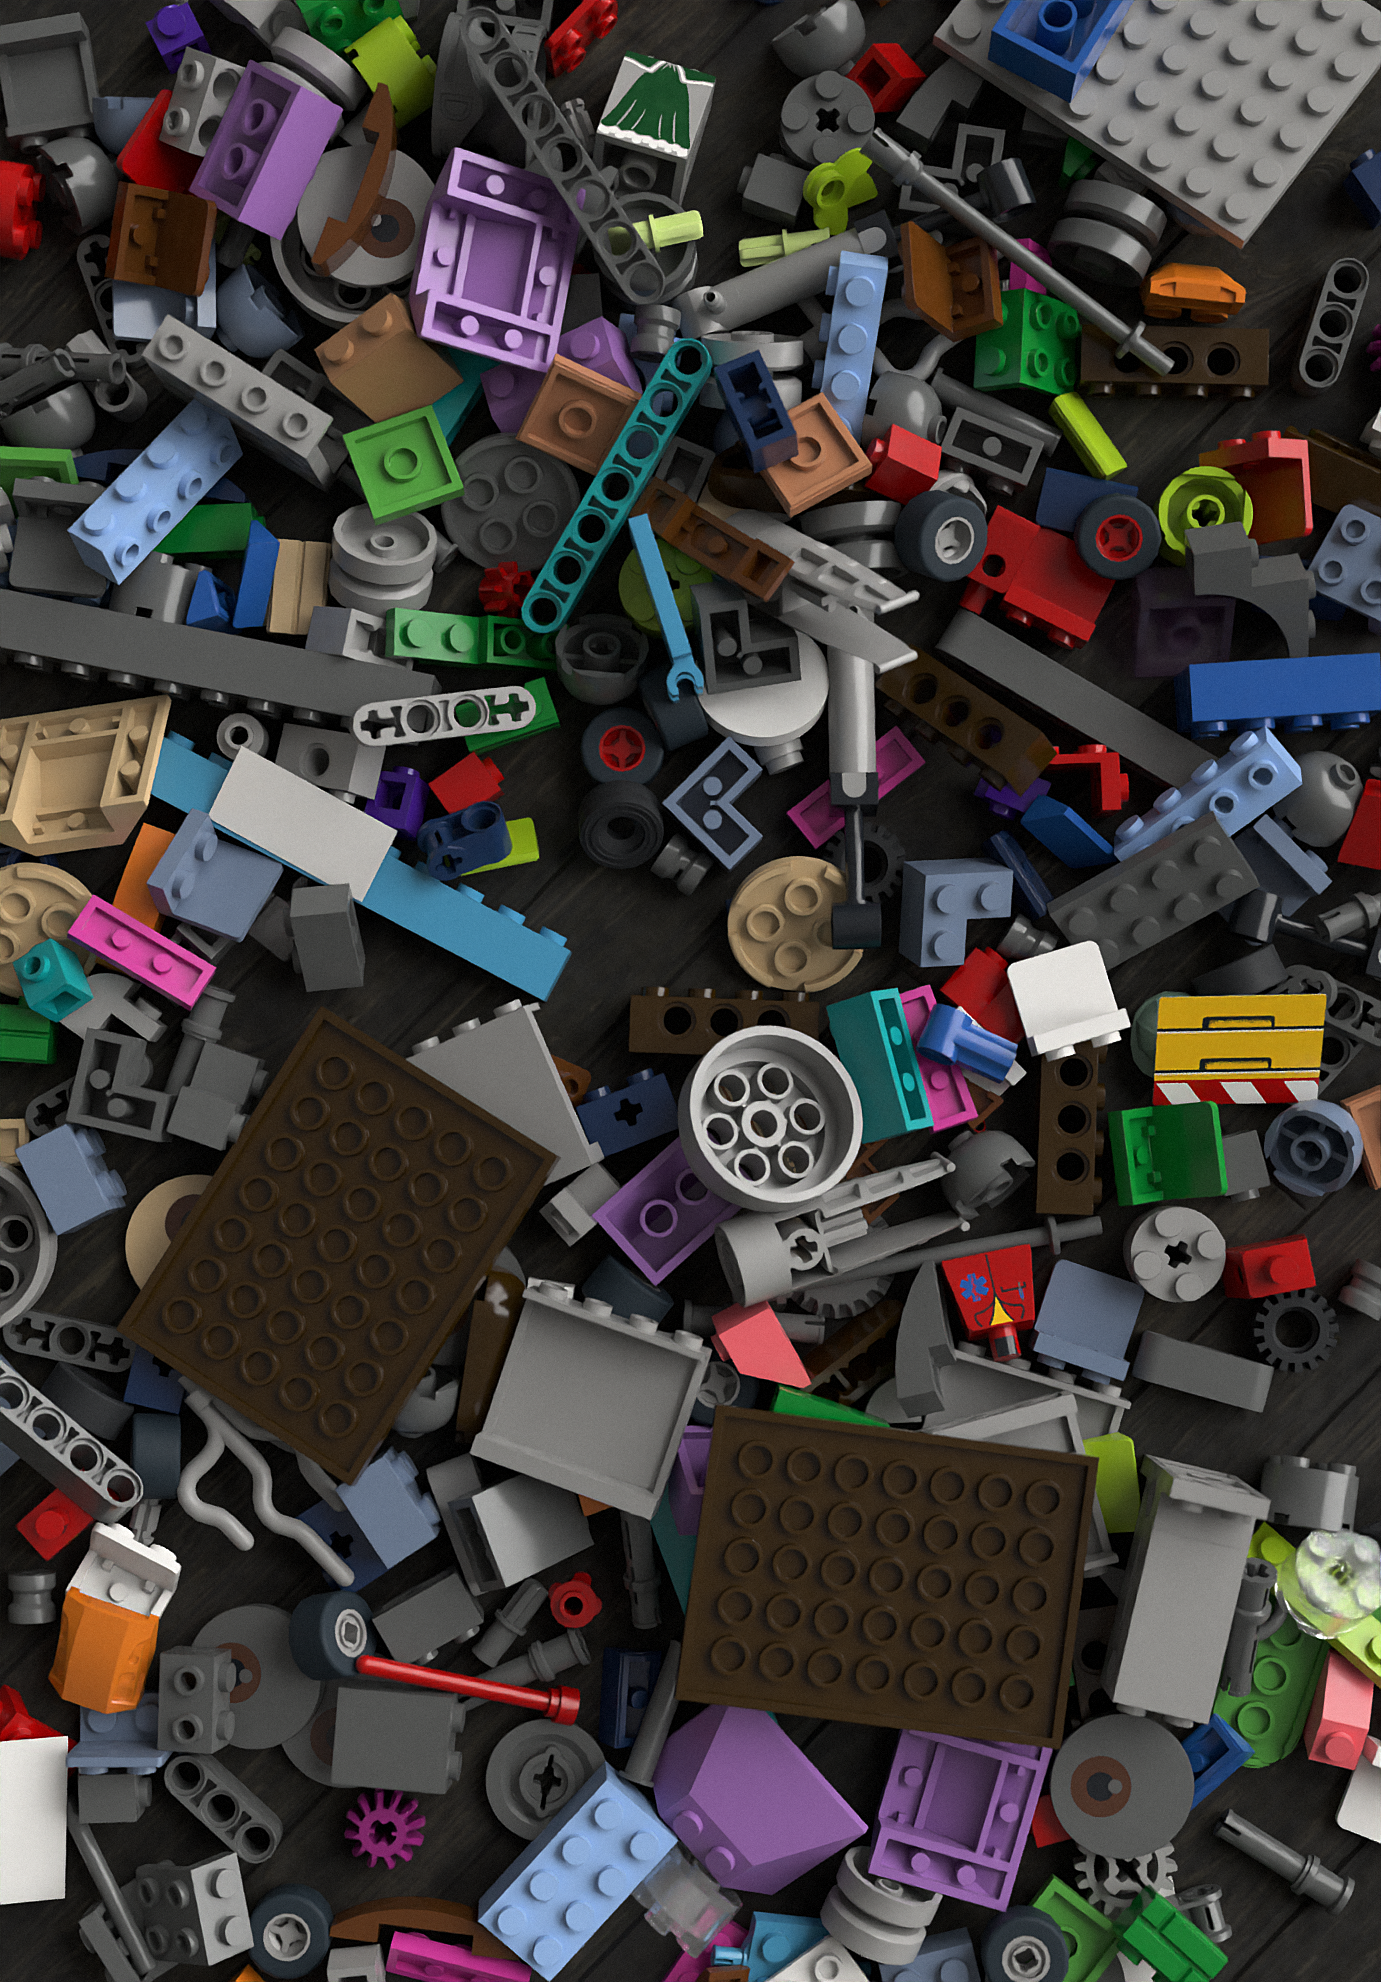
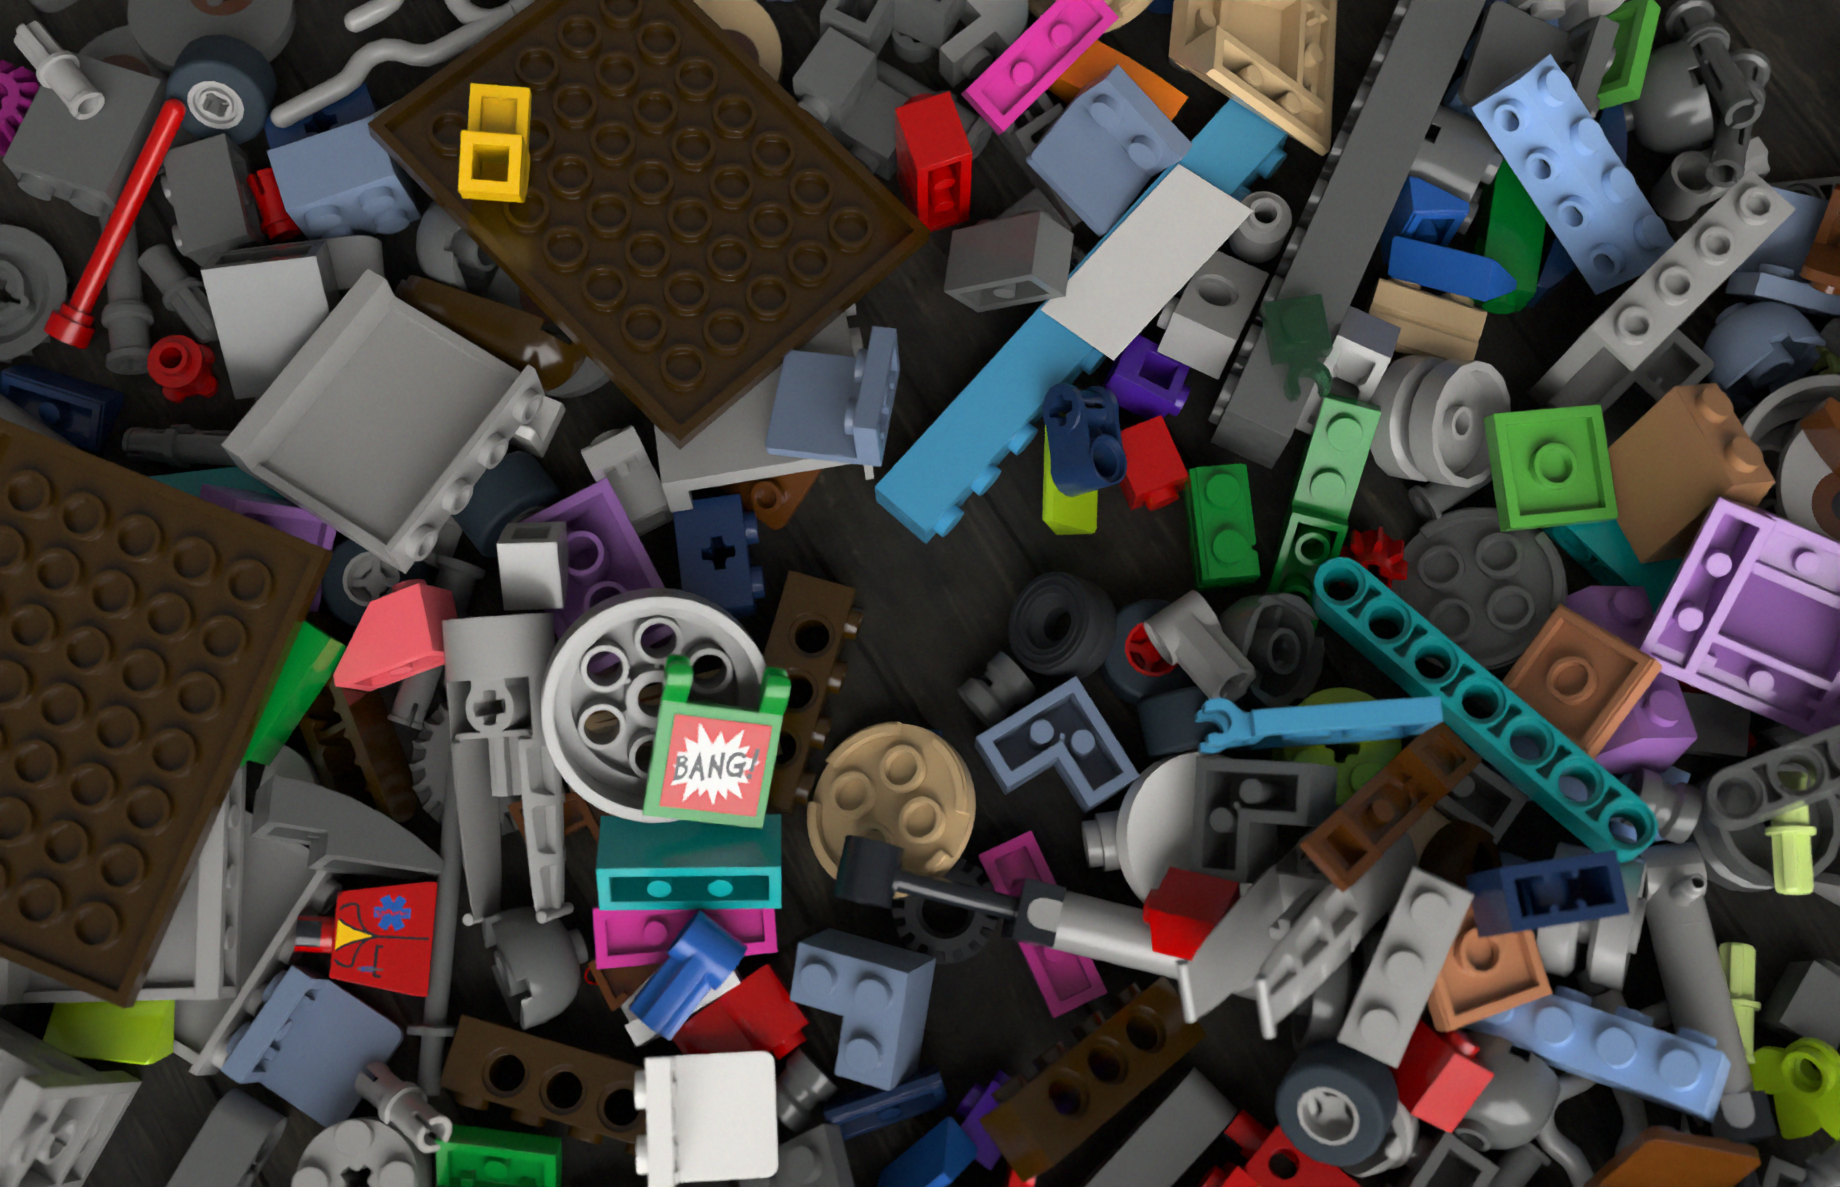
camera: 105 degrees right, 10 degrees down
light grey beam [349,686,536,747] -> none
none -> light grey axle [14,21,105,120]
none -> red pin [246,168,302,242]
none -> light grey pin [355,1062,452,1153]
none -> yellow brick [458,83,532,203]
none -> light grey brick [497,522,568,610]
none -> flag [642,654,791,829]
none -> sand blue bracket [765,326,900,467]
none -> red brick [894,91,973,232]
none -> light grey piece [1143,590,1256,703]
none -> red brick [1143,867,1240,961]
none -> clear green plate [1260,294,1333,402]
none -> light grey plate [1337,865,1474,1068]

